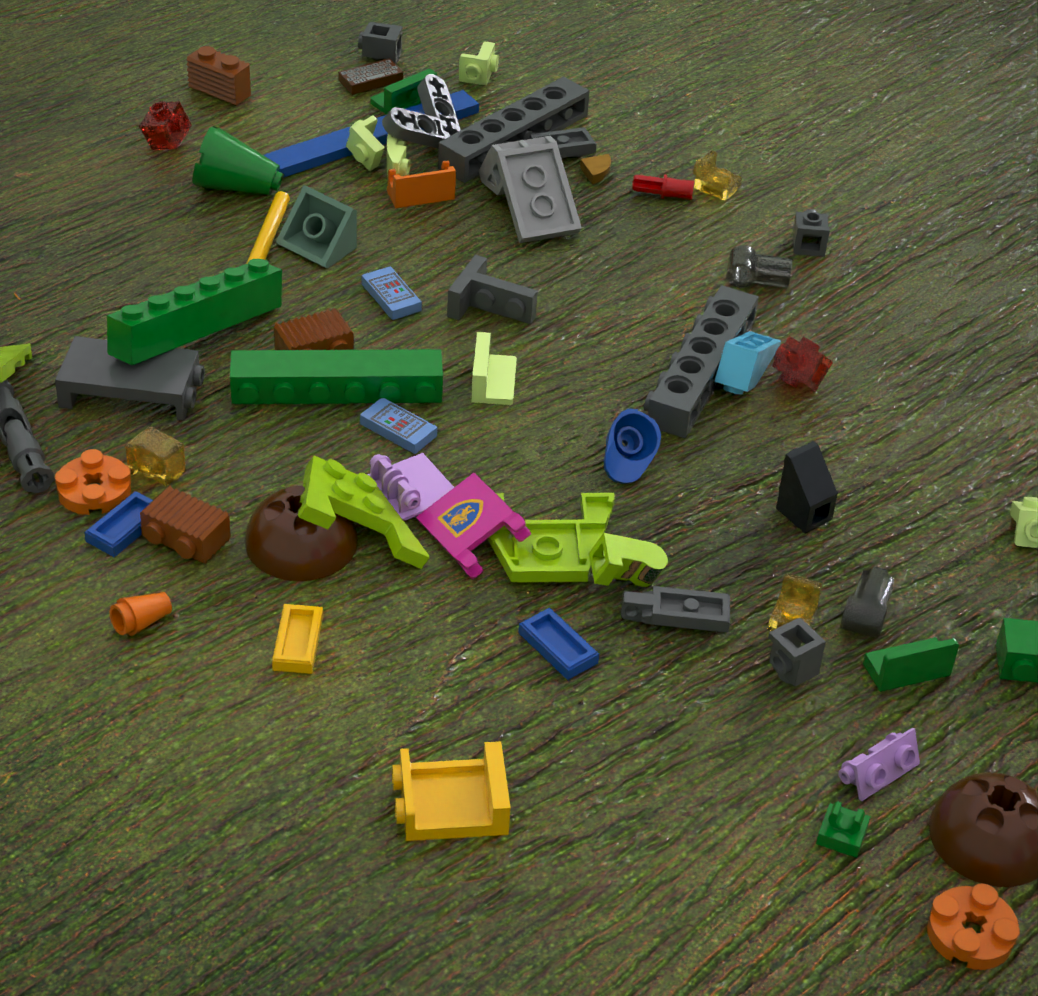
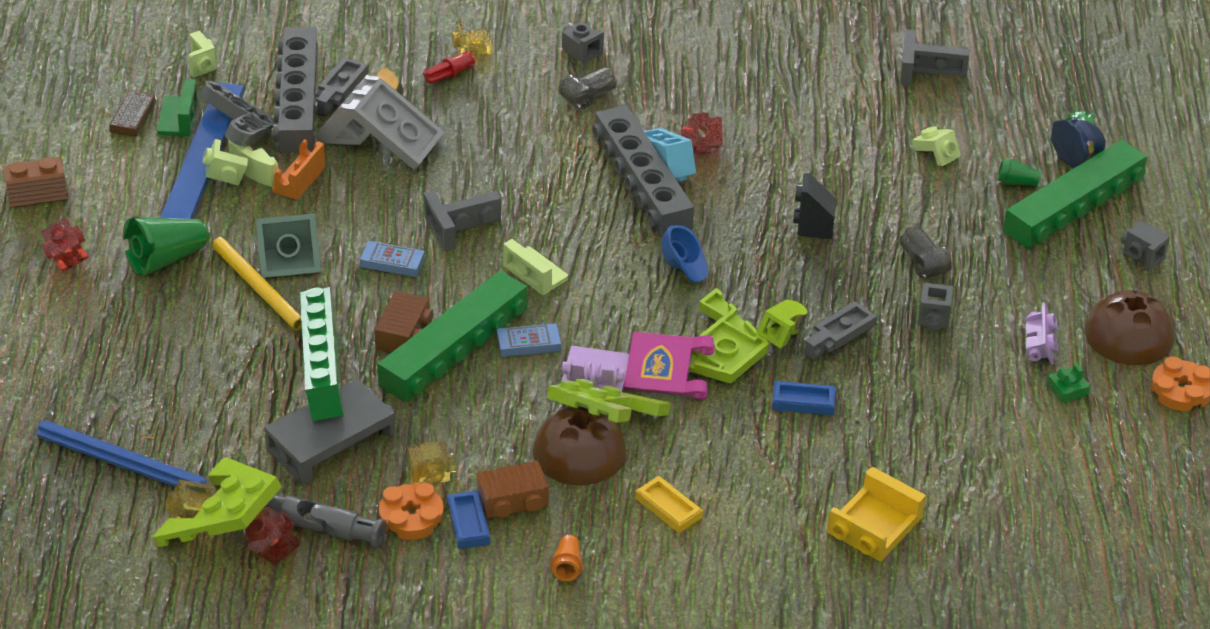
camera: 45 degrees left, 0 degrees up
dark grey brick [358,22,403,64] -> none
clear yellow bracket [768,573,822,631] -> none
green panel [863,637,959,692] -> none

